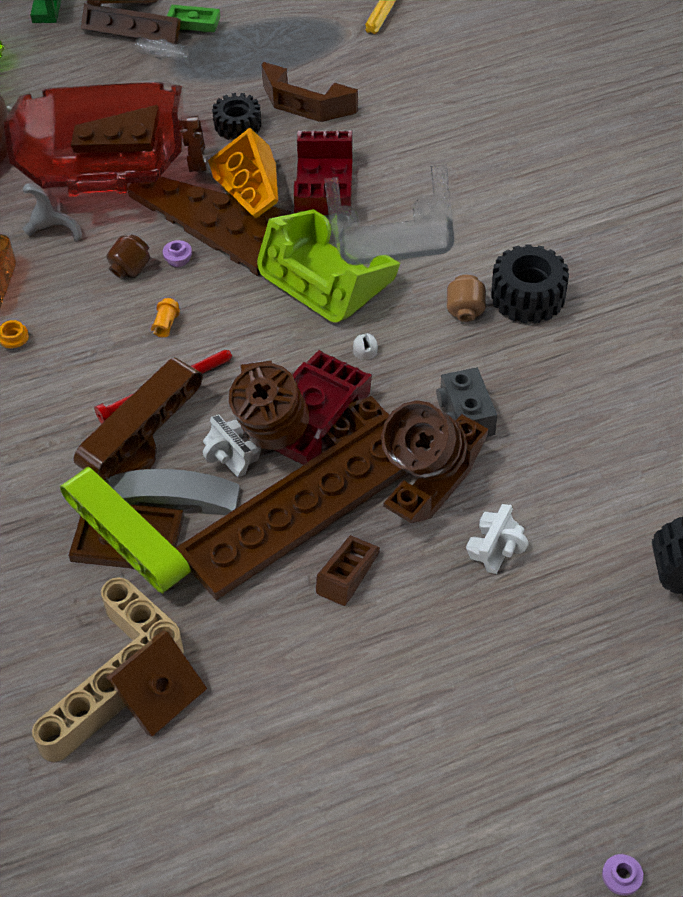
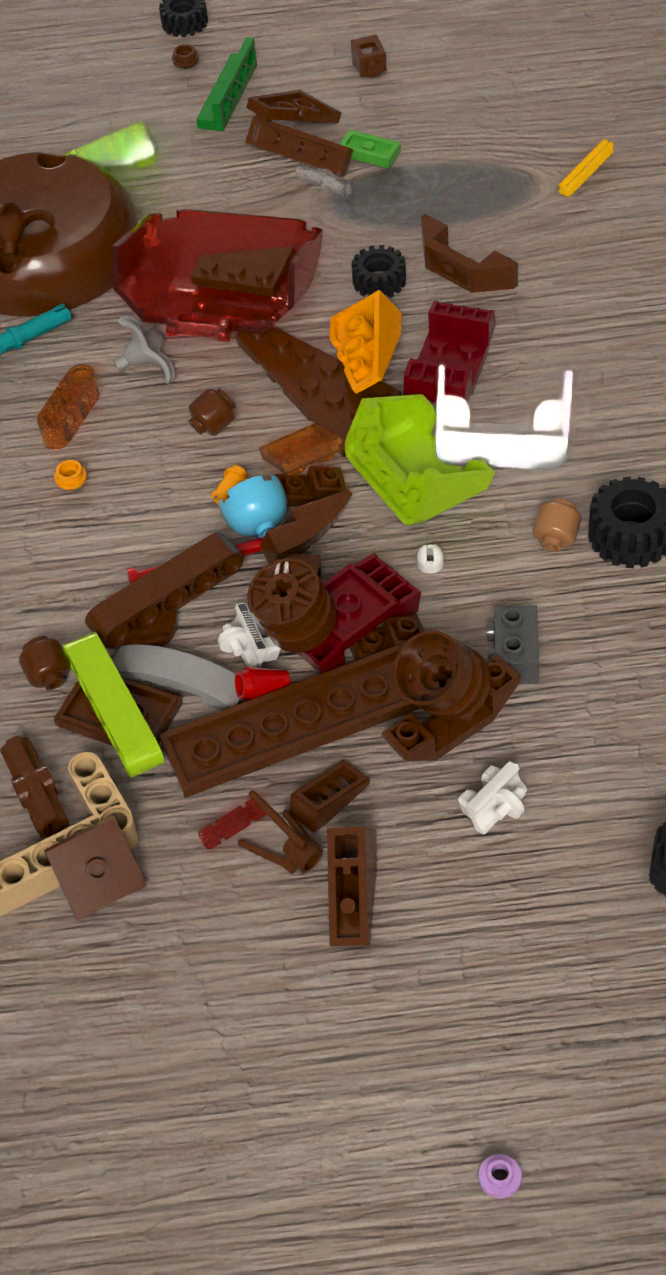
camera: 20 degrees right, 0 degrees up
lavender plate [163,240,192,267] -> none
reddish brown plate [182,115,207,172] -> none
none -> reddish brown piece [0,736,70,838]
none -> reddish brown head [19,636,71,690]
none -> clear red axle [198,798,267,850]
none -> medium azure cylinder [219,475,287,538]
none -> red cone [234,666,290,701]
none -> reddish brown plant [238,790,323,874]
none -> clear orange plate [259,423,345,475]
none -> reddish brown slope [260,489,352,564]
none -> reddish brown slope [274,466,347,507]
none -> reddish brown slope [327,826,377,946]

